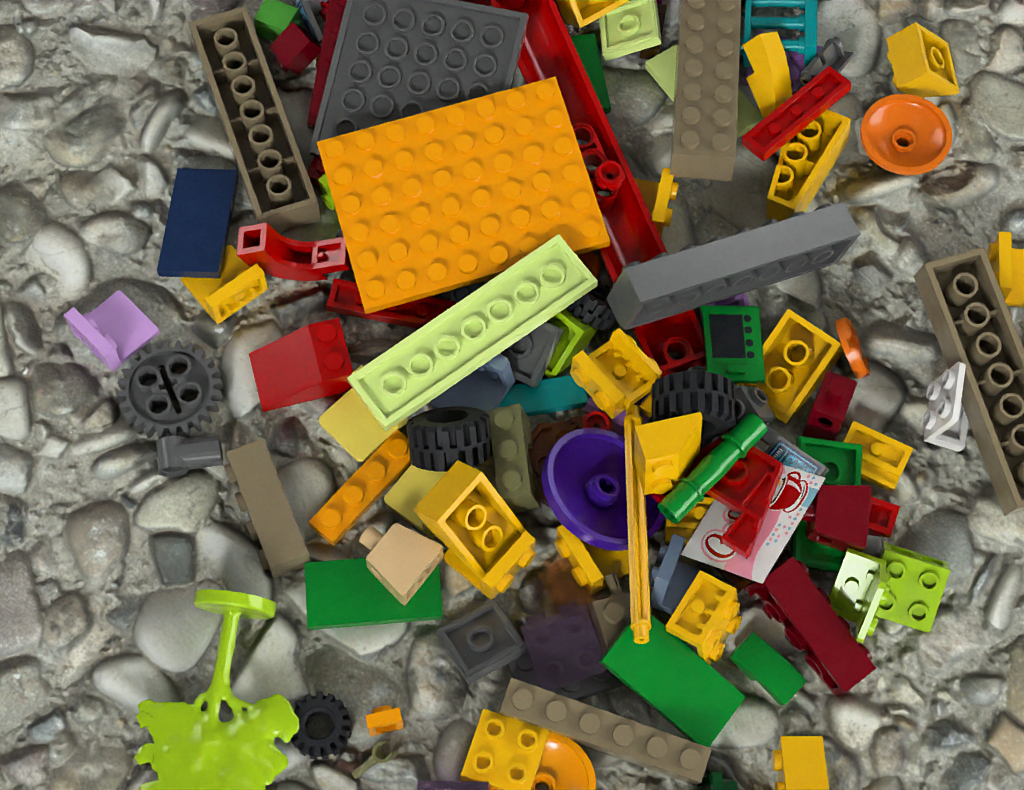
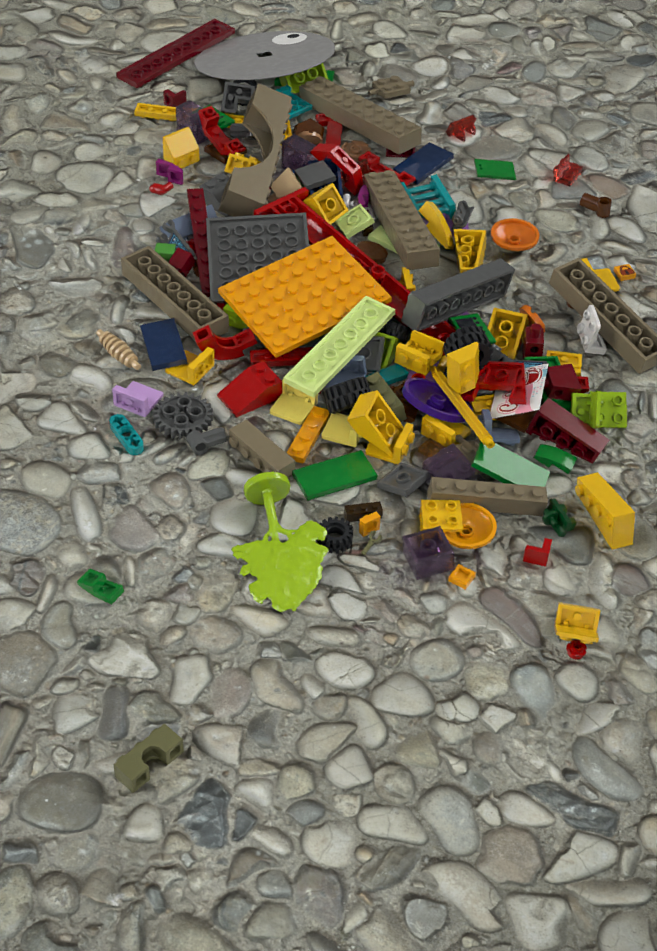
camera: 20 degrees left, 20 degrees down
tan torso [359,523,444,606] -> none
green piece [658,413,768,524] -> none
yellow bracket [665,570,742,665] -> none
red plate [742,66,851,162] -> none
yellow slope [886,22,959,98] -> none
none -> tan piece [96,329,141,370]
none -> teal beam [109,414,144,455]
none -> dark brown piece [344,501,383,522]
none -> reddish brown tile [357,241,388,264]

